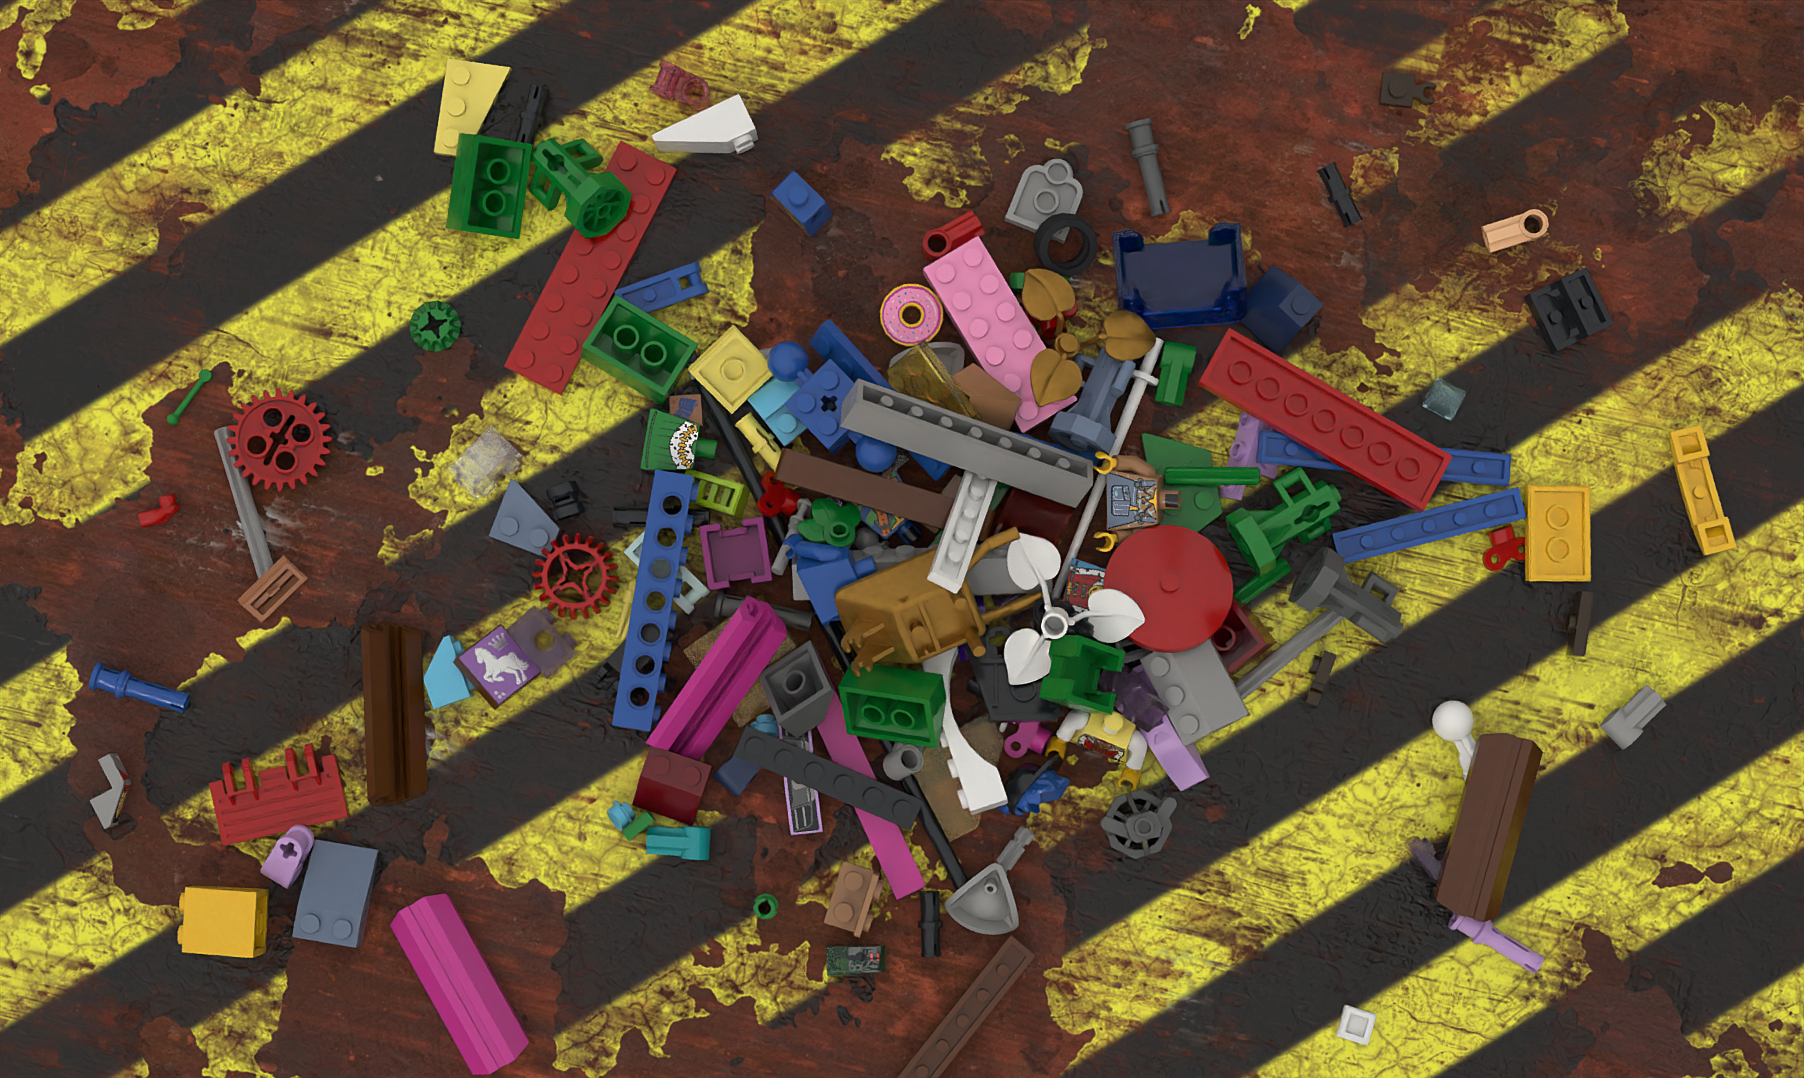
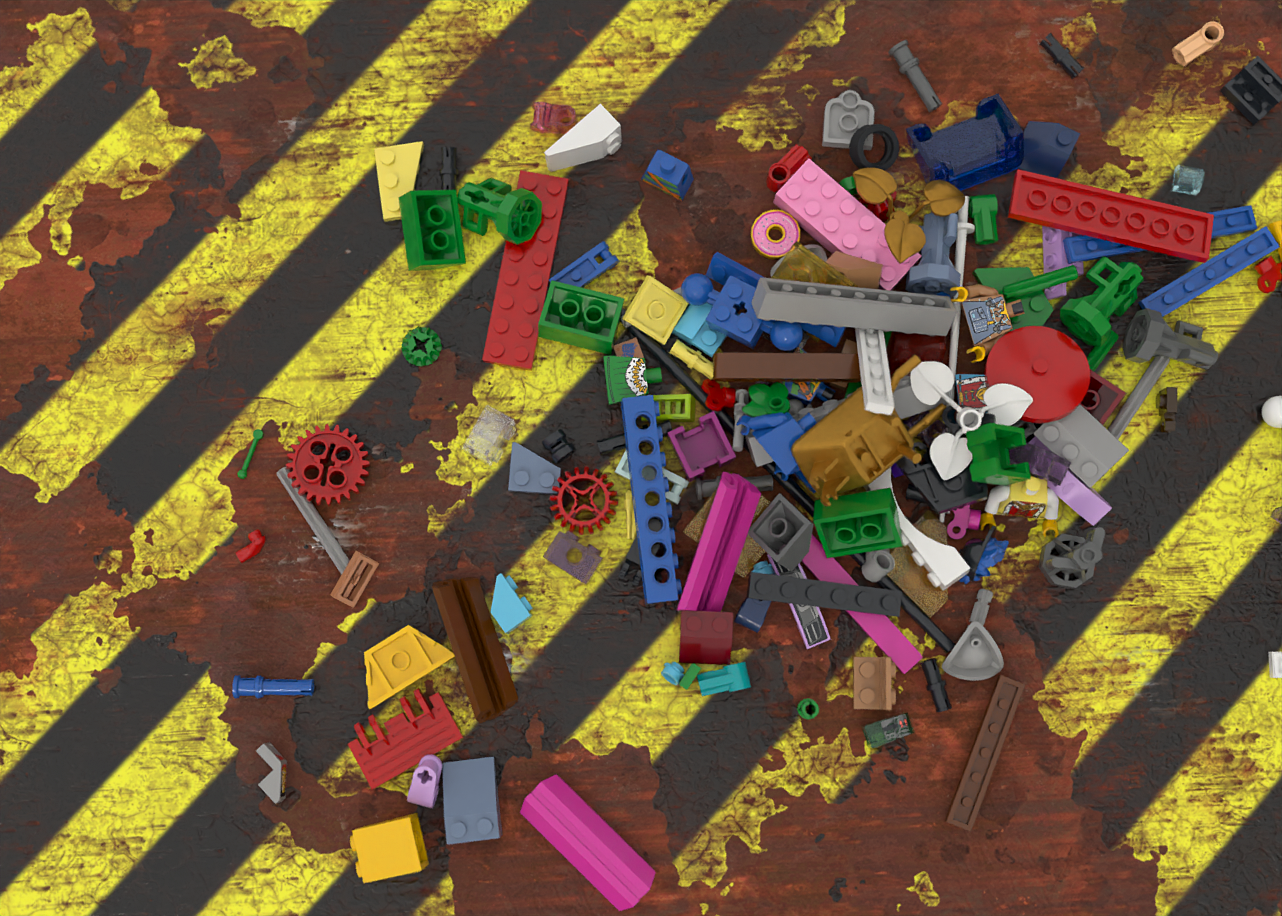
camera: 15 degrees left, 5 degrees down
tile [453,624,543,710] -> none
none -> yellow wing [364,625,455,709]

